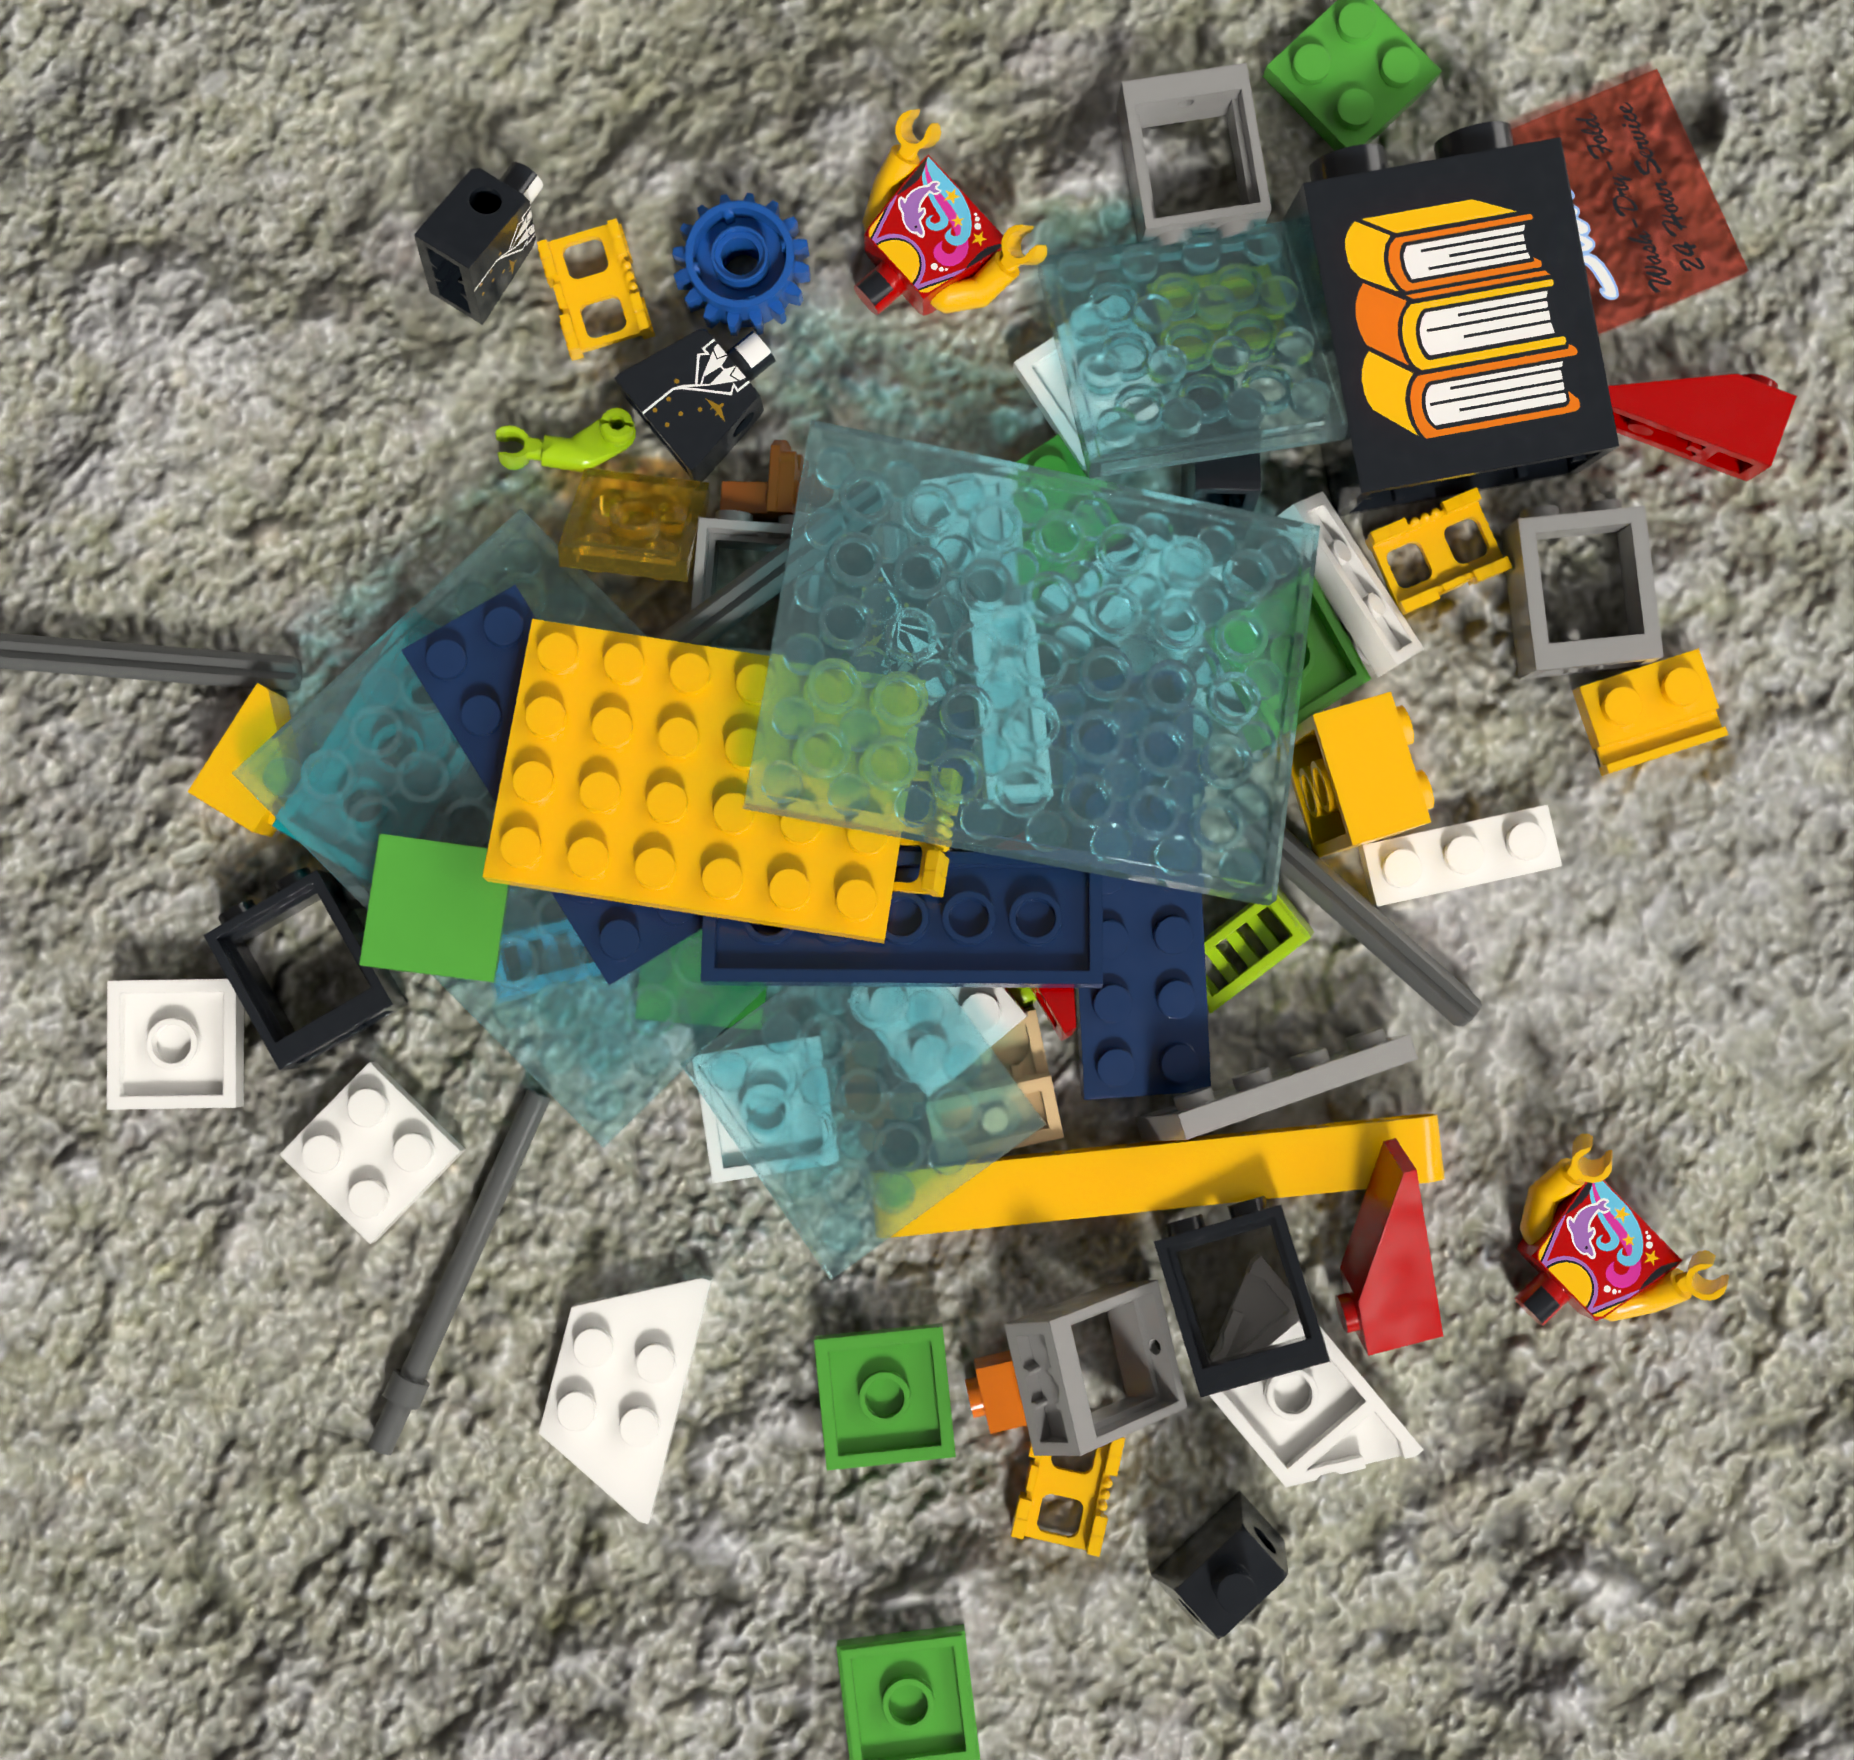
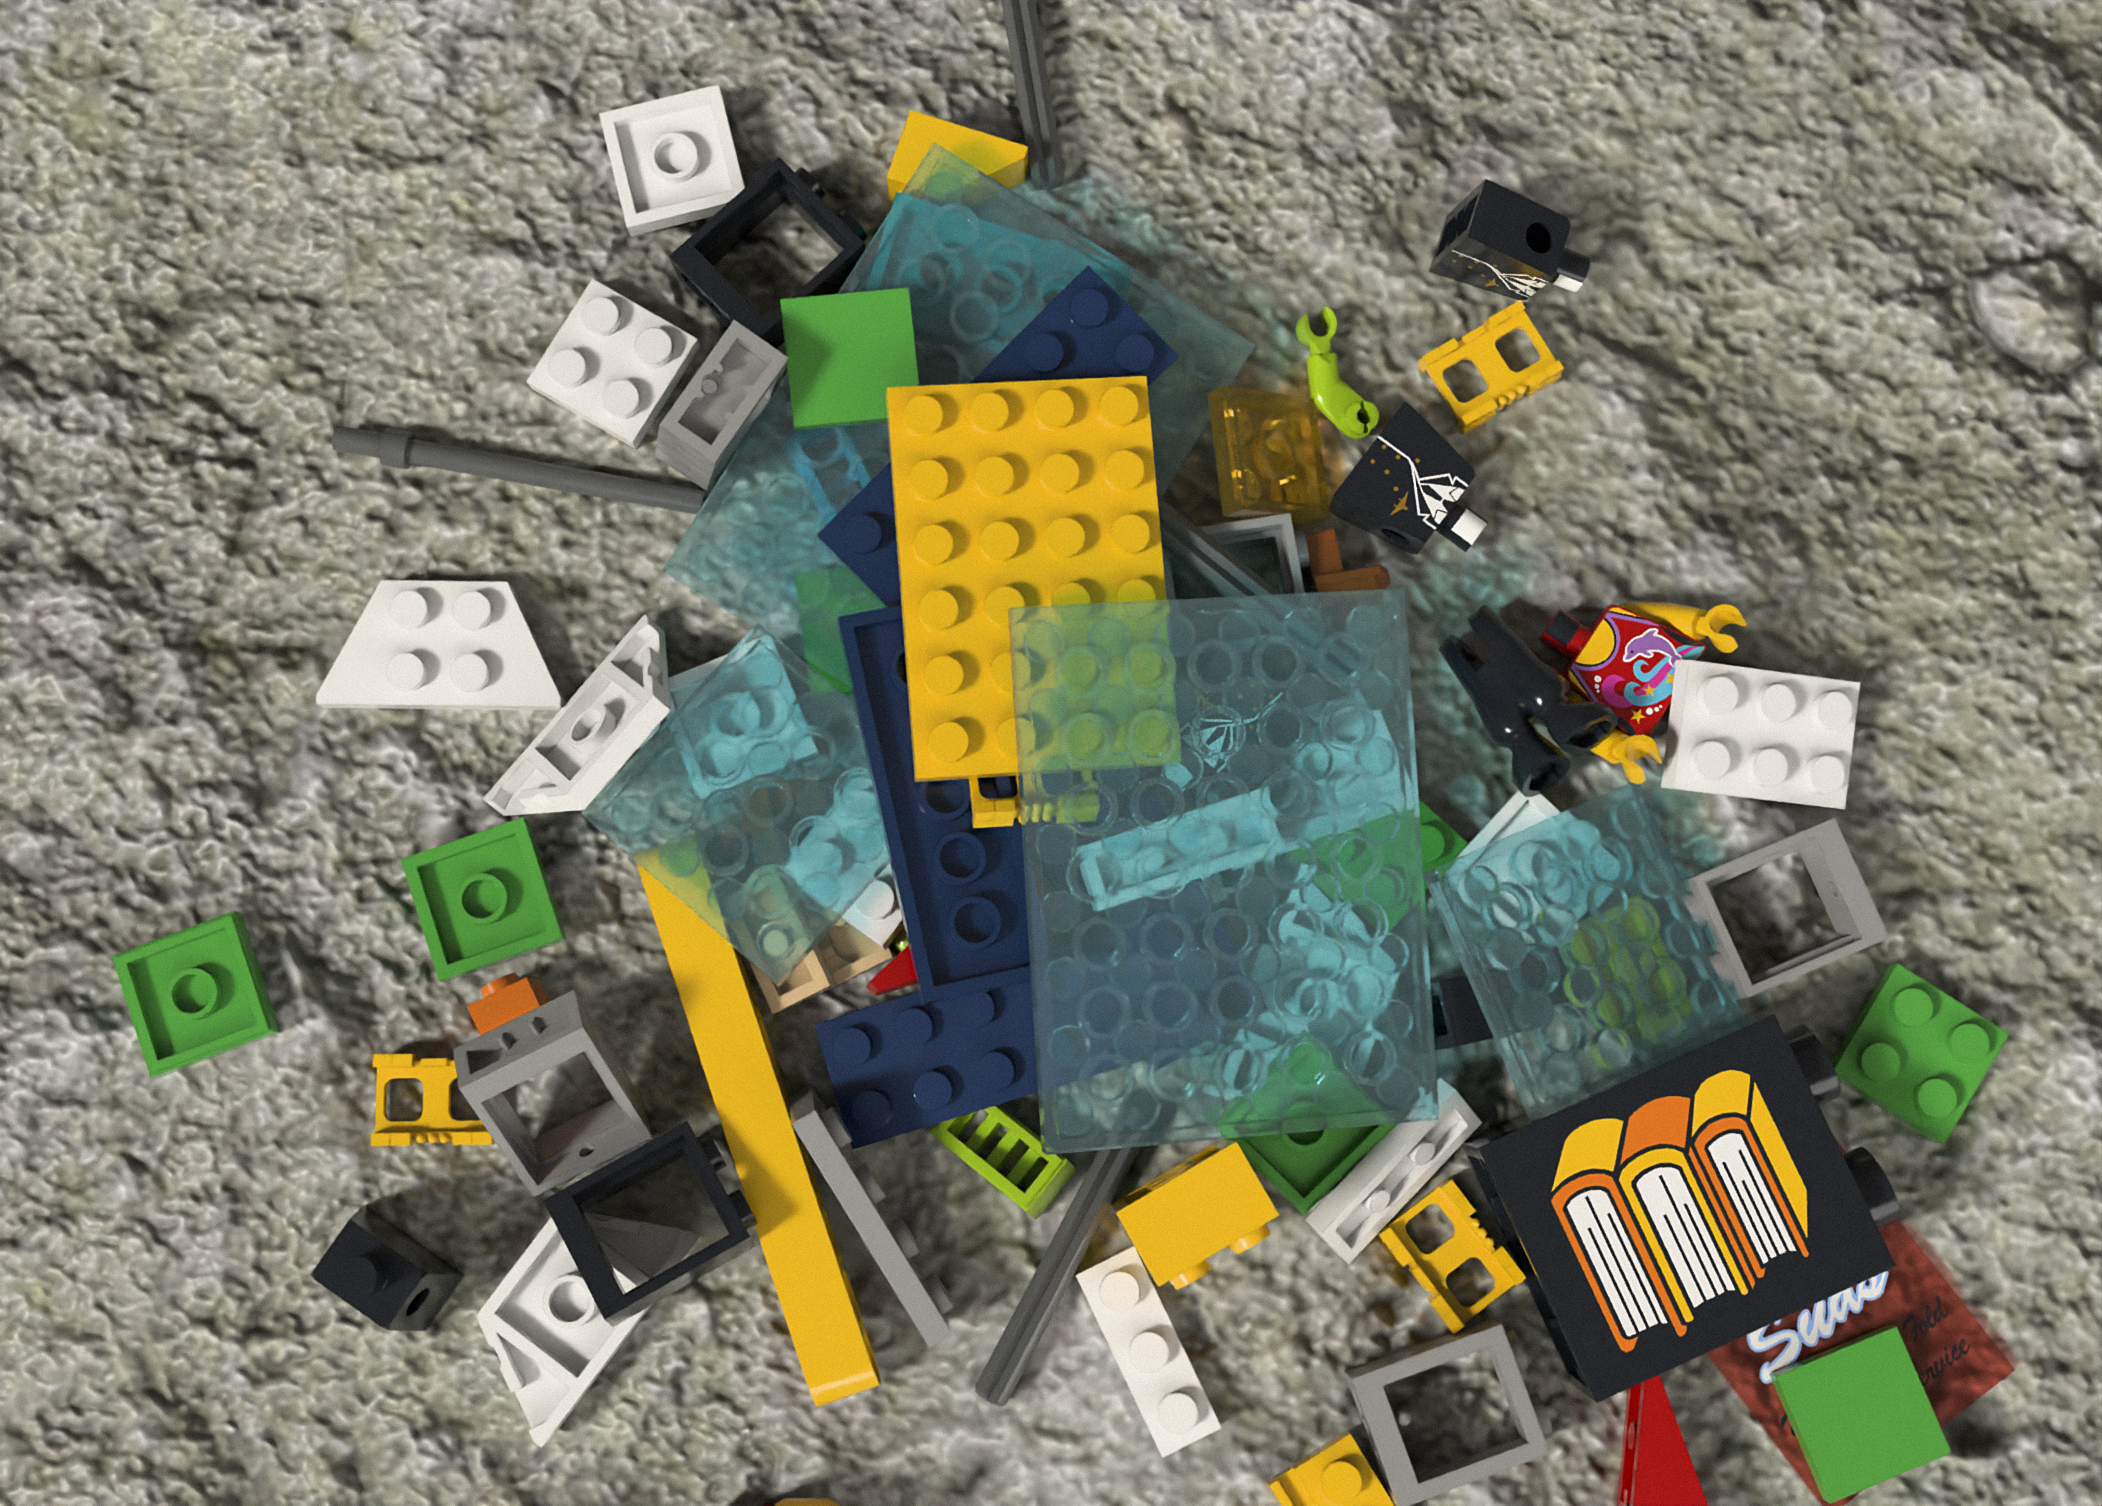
camera: 80 degrees right, 5 degrees down
blue gear [672,193,811,336] -> none
slope [1335,1138,1444,1356] -> none
none -> white wing [483,614,671,816]
none -> light grey window [655,320,789,491]
none -> black piece [1439,605,1618,797]
none -> white plate [1661,660,1860,809]
none -> bright green tile [1769,1324,1952,1504]

